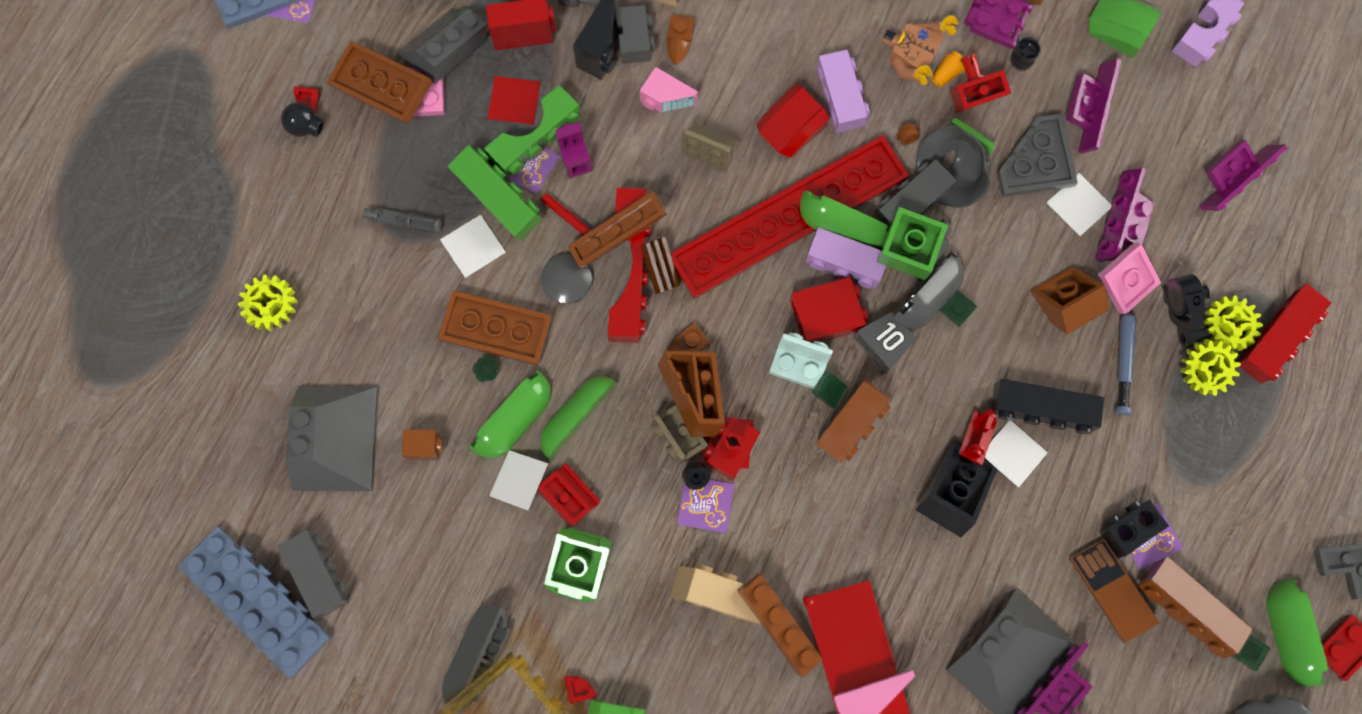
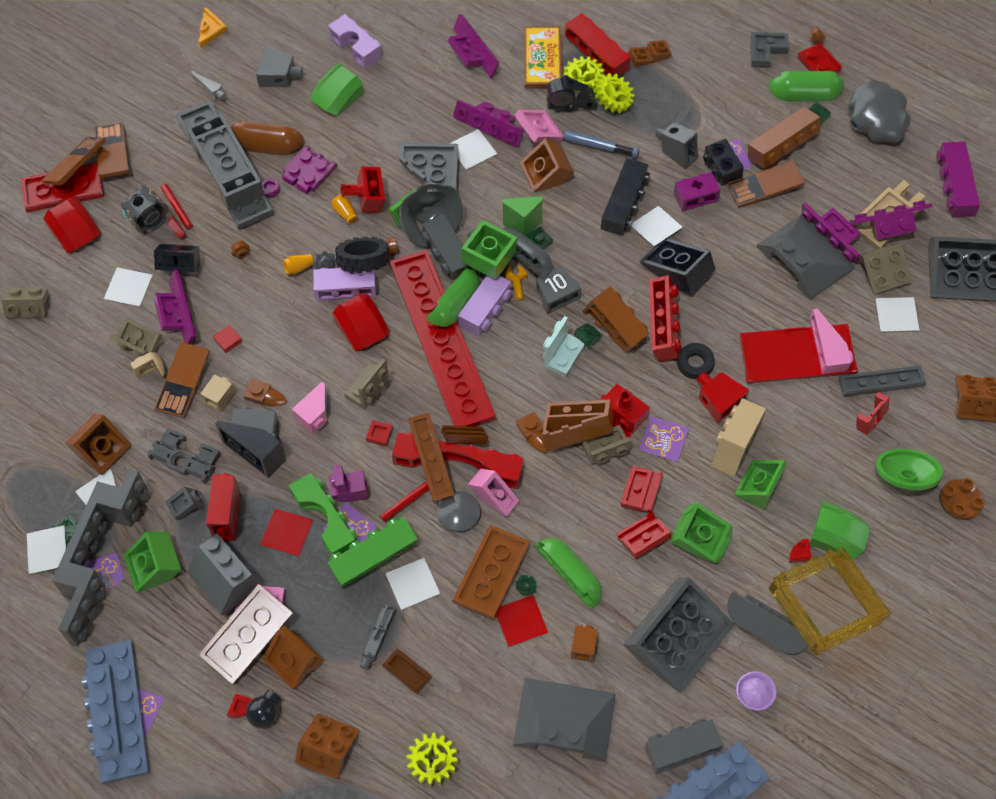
camera: 75 degrees left, 15 degrees down
white sticker [489,450,548,510] -> none
bright green brick [540,376,618,462] -> none
black tile [682,462,710,490] -> none
dark orange plate [738,574,823,677] -> none
red brick [789,277,868,343] -> none
nougat torso [881,15,959,85] -> none
red hinge [958,409,997,466] -> none
black wheel [1010,37,1041,70] -> none
magenta bracket [1066,58,1121,154] -> none
none -> dark orange bracket [262,625,324,690]
none -> light orange cone [283,254,314,275]
none -> dark orange bracket [295,714,359,780]
none -> dark grey plant [312,251,336,270]
none -> black tyre [335,237,390,273]
none -> red tile [366,420,393,447]
none -> reddish brown tile [382,648,432,695]
none -> bright pink slope [468,469,519,516]
none -> red sticker [496,595,548,647]
none -> bright green slope [502,196,543,237]
none -> light orange bar [505,265,527,300]
none -> tile [524,26,562,88]
none -> red plate [621,466,663,514]
none -> dark grey slope [623,577,735,692]
none -> dark orange slope [628,40,672,67]
none -> red brick [649,276,682,362]
none -> dark grey torso [656,123,698,169]
none -> magenta brick [674,172,721,212]
none -> black tyre [677,343,715,379]
none -> red torso [696,372,749,424]
none -> bright green slope [734,460,787,510]
none -> lavender hat [736,671,777,711]

